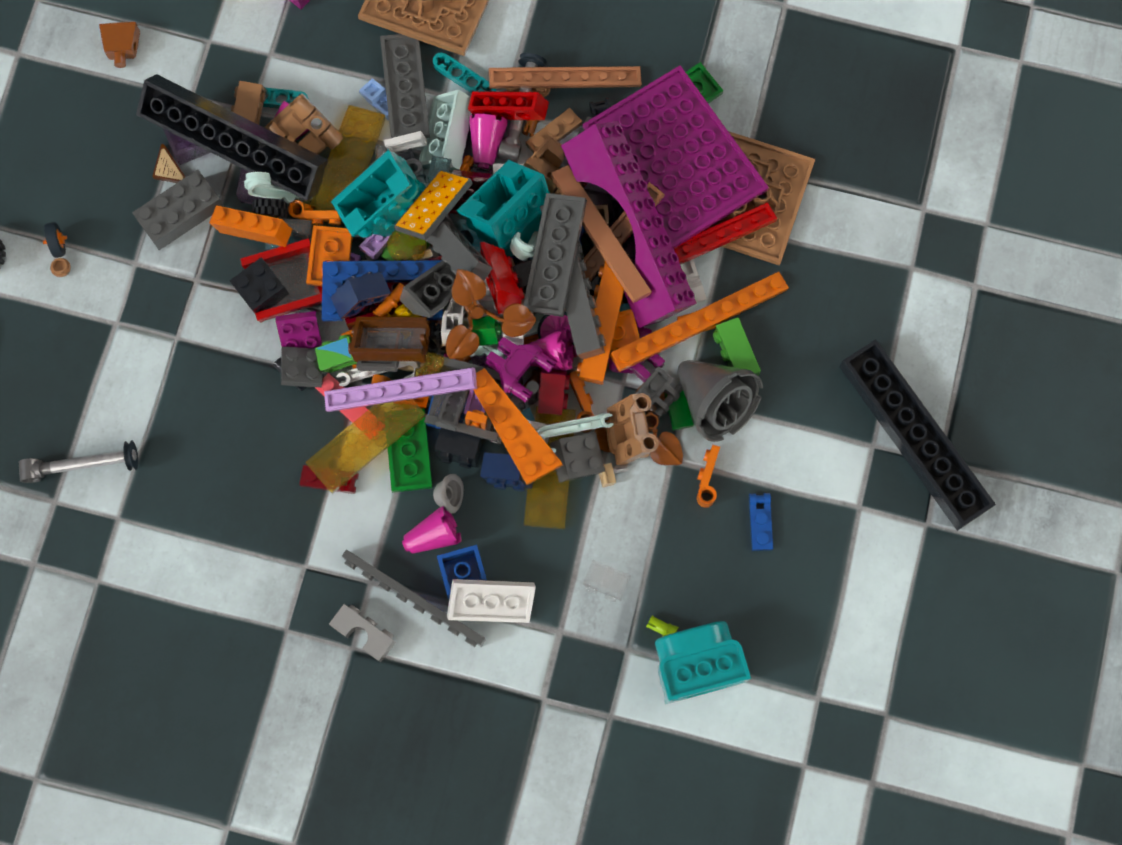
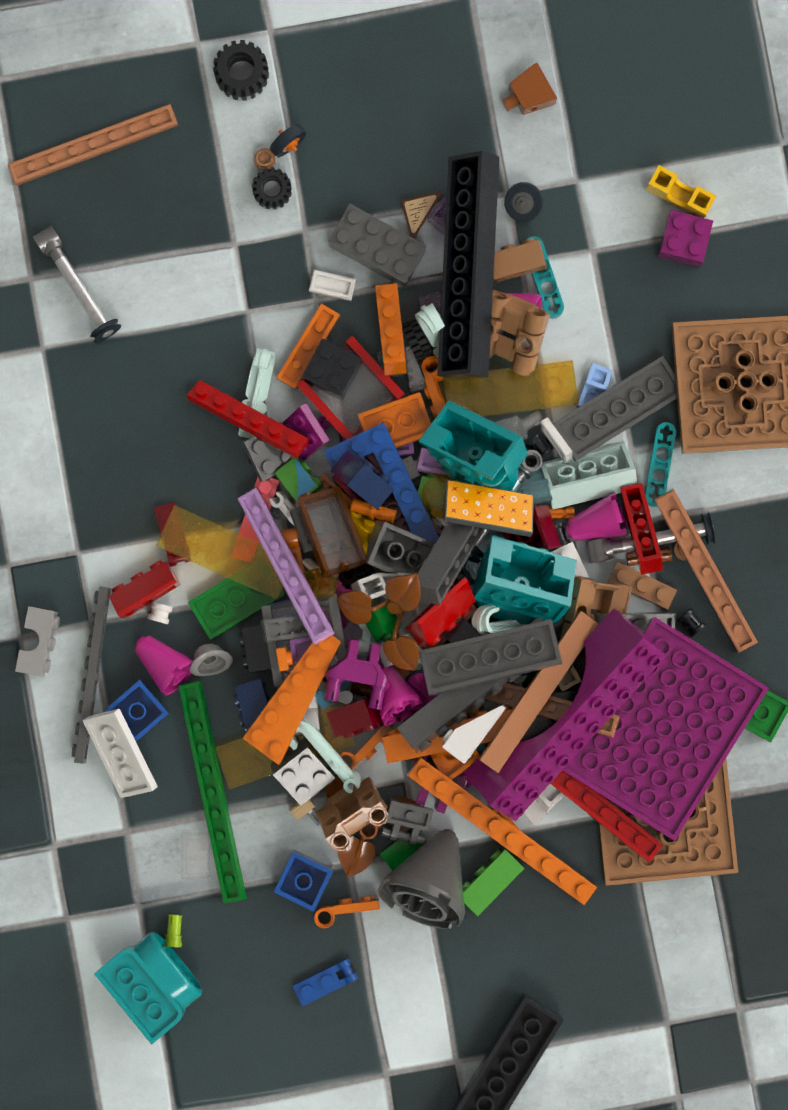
camera: 65 degrees right, 10 degrees up
none -> red slope [109,560,181,619]
none -> white wheel [147,602,173,624]
none -> green plate [178,681,247,903]
none -> red plate [187,380,309,459]
none -> light aqua piece [238,348,275,438]
none -> black tyre [252,167,292,210]
none -> blue brick [274,850,334,912]
none -> orange plate [276,303,340,390]
none -> white tile [309,270,356,301]
none -> white slope [442,705,507,764]
none -> black wheel [504,182,543,222]

